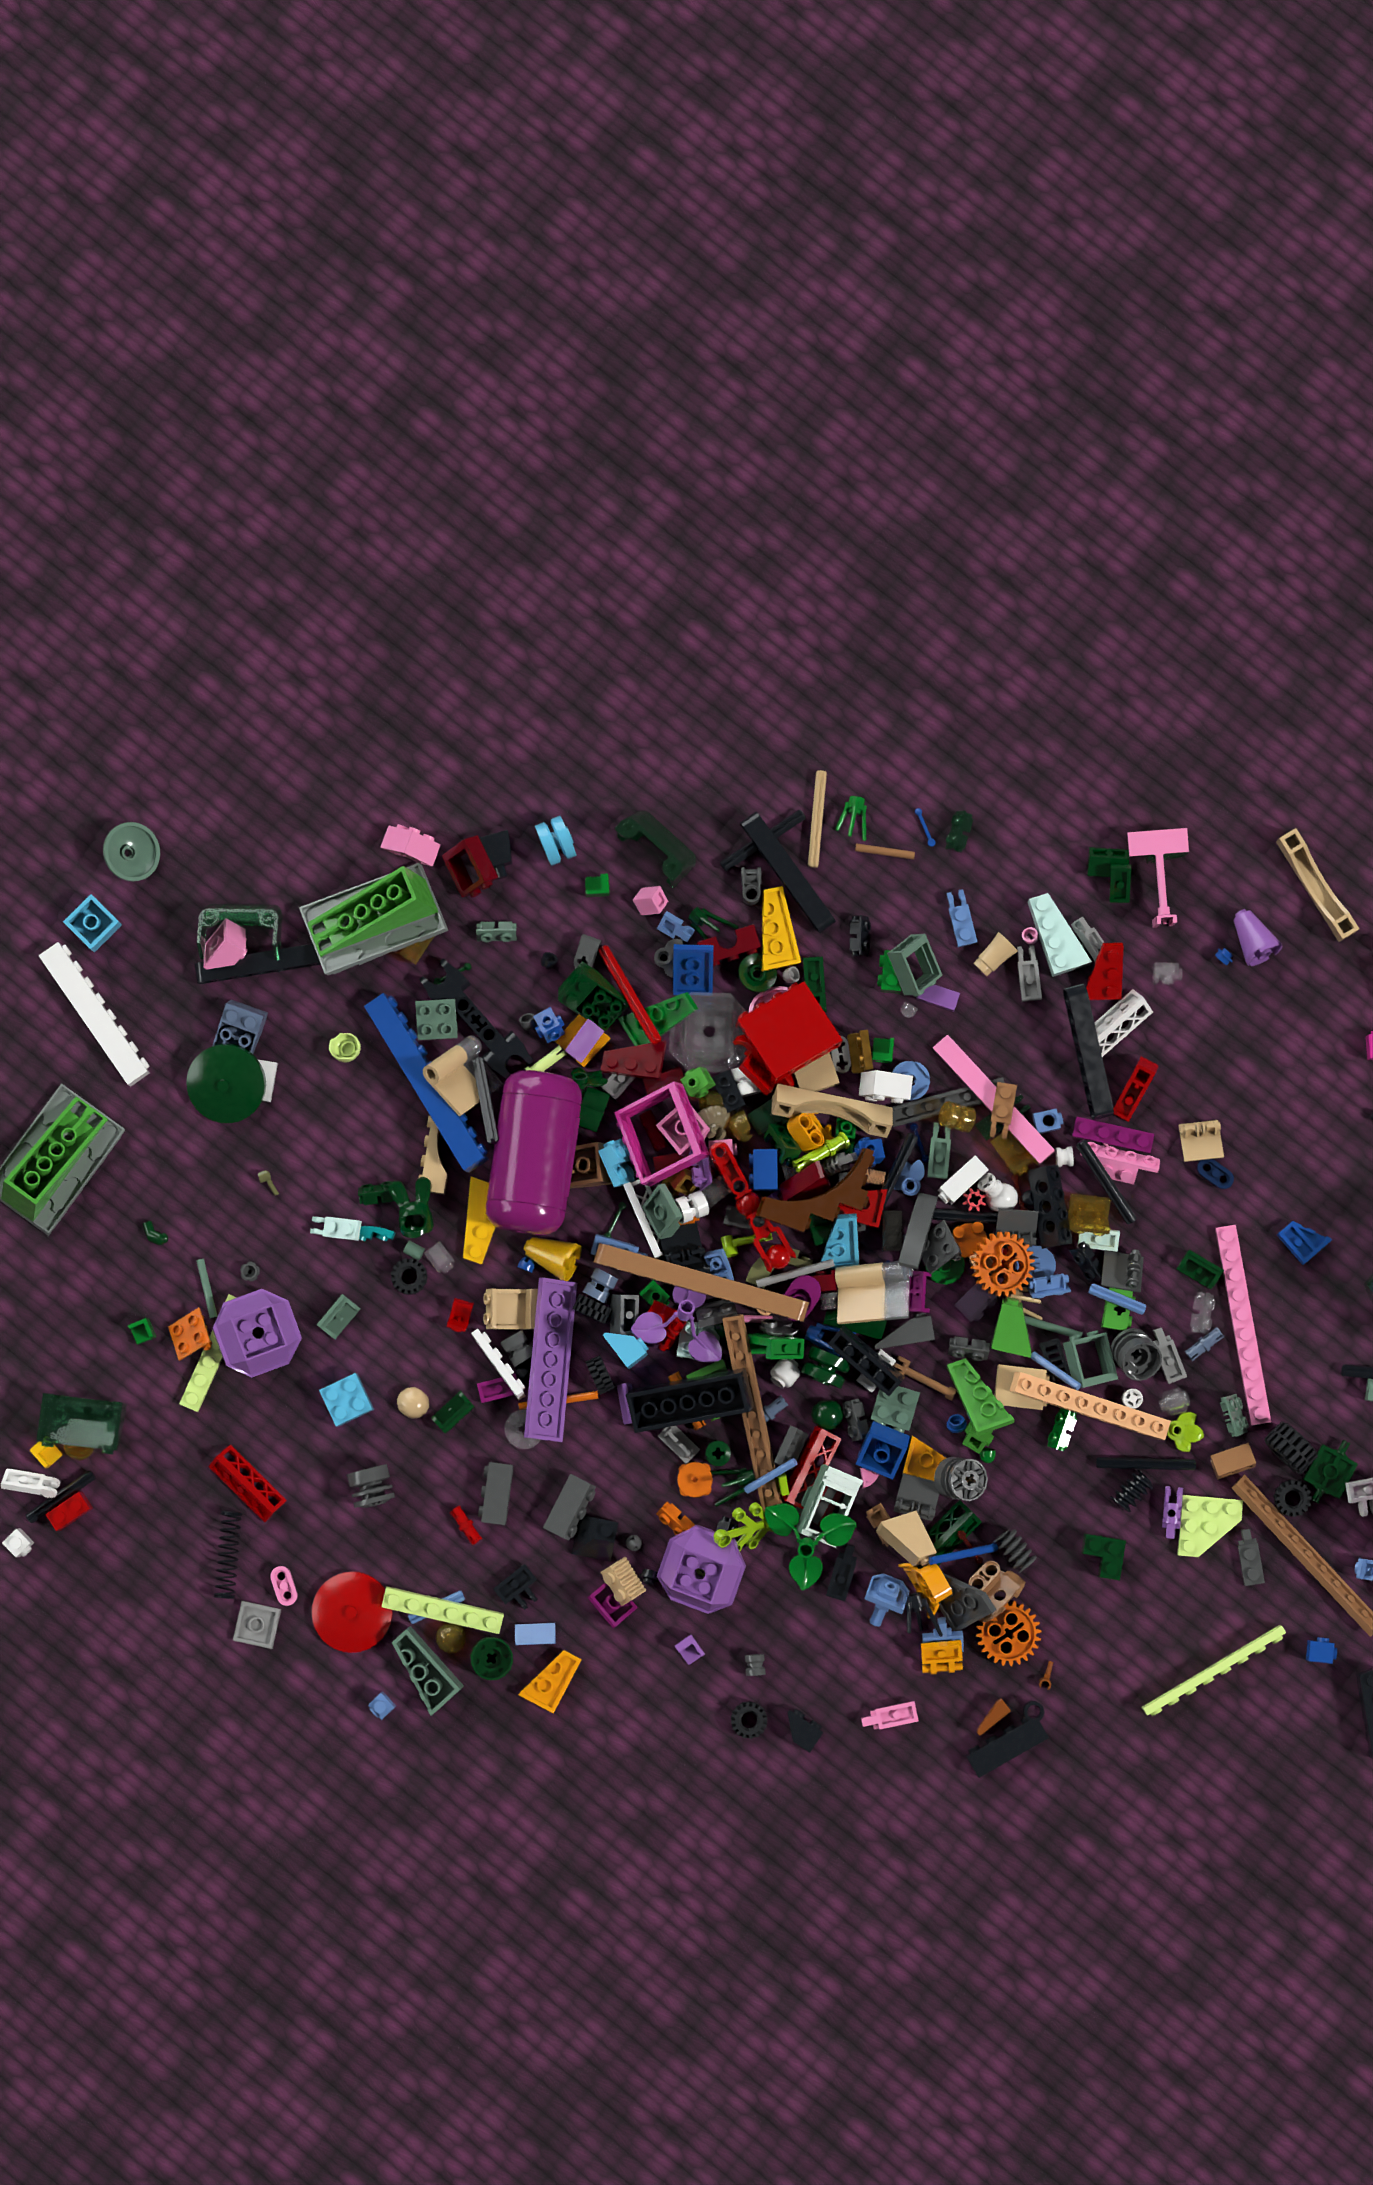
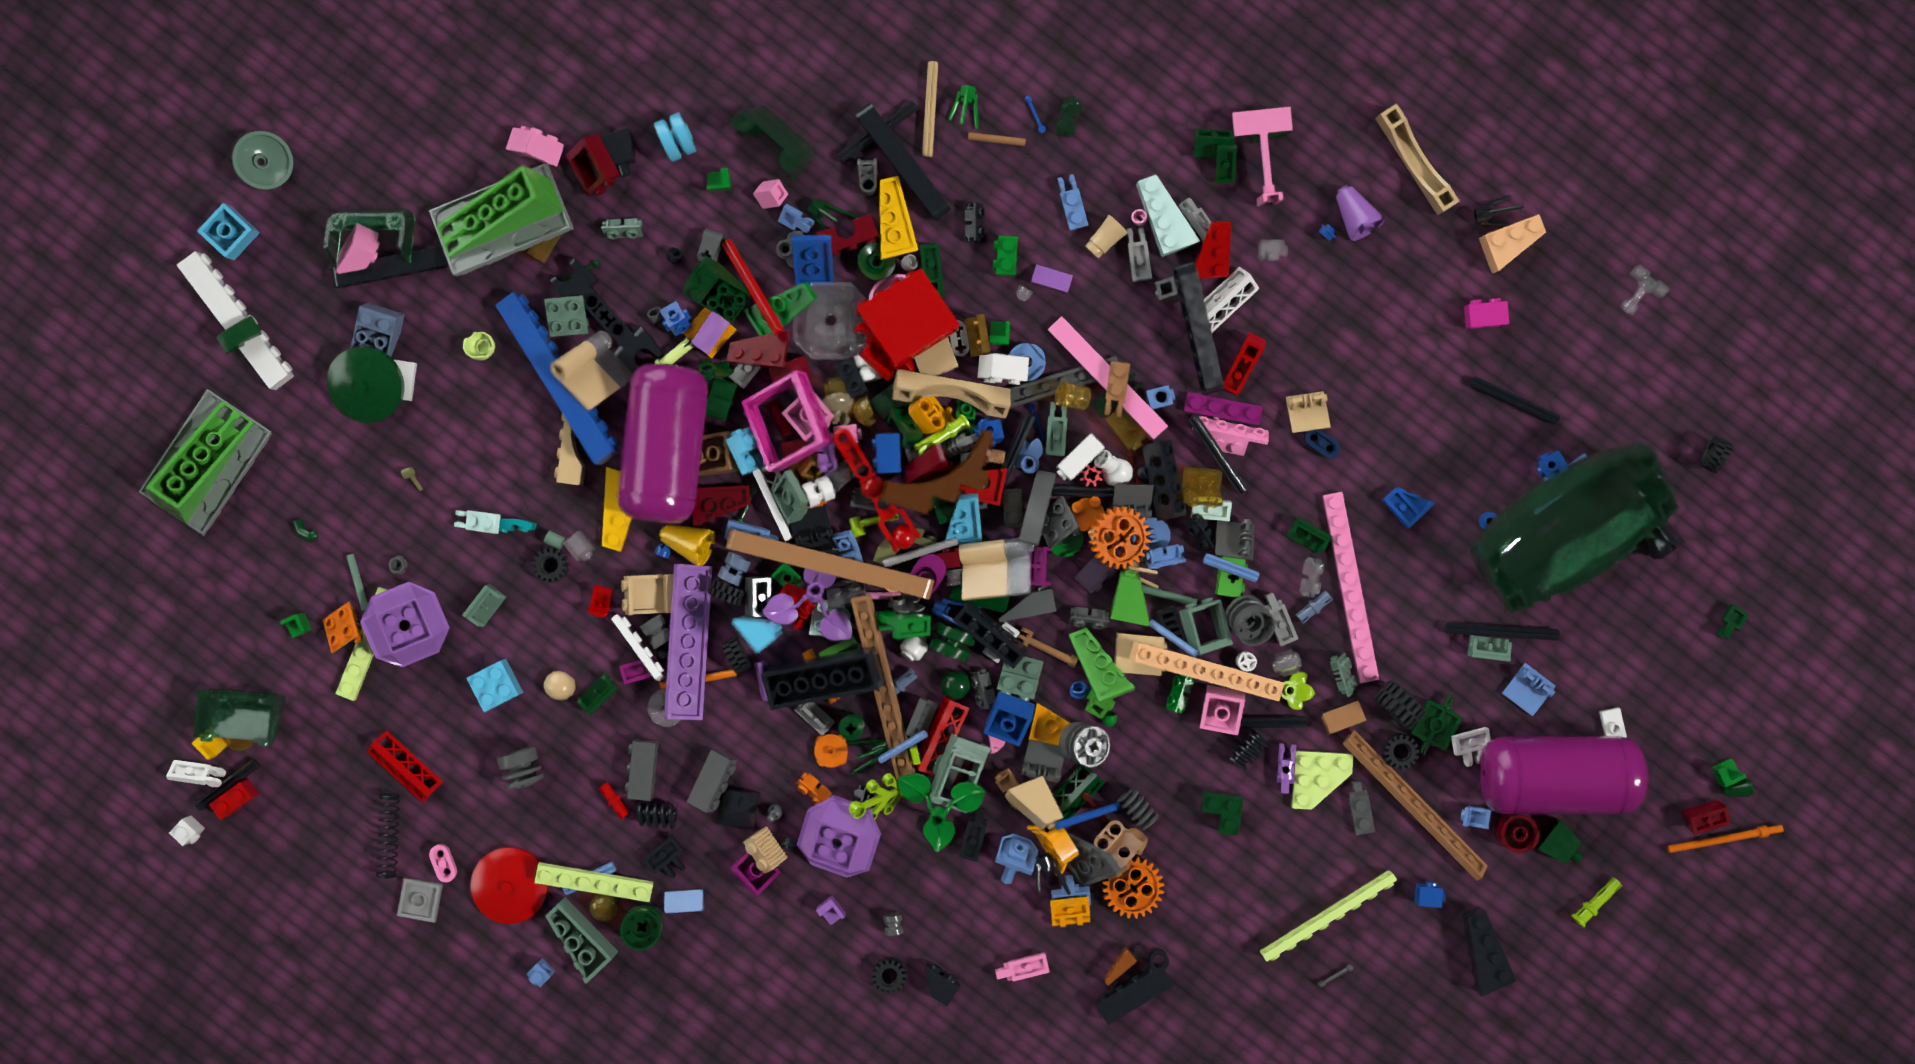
camera: 10 degrees left, 5 degrees up
dark green hinge [358,1181,394,1206] -> none
dark green piece [388,1177,434,1238] -> none
black axle [472,1057,499,1145] -> none
light orange wing [518,1650,582,1714] -> none
bright green brick [680,1067,716,1098] -> none
sand green window [887,934,942,997] -> none
dark orange hand [1039,1661,1054,1690] -> none
white wheel [1055,1146,1074,1167] -> none
none -> dark green slope [216,316,262,354]
none -> black piece [636,801,678,829]
none -> dark red wing [693,485,751,527]
none -> dark grey brick [1155,277,1180,306]
none -> bright pink slope [1200,685,1245,735]
none -> dark grey hinge [1317,964,1354,987]

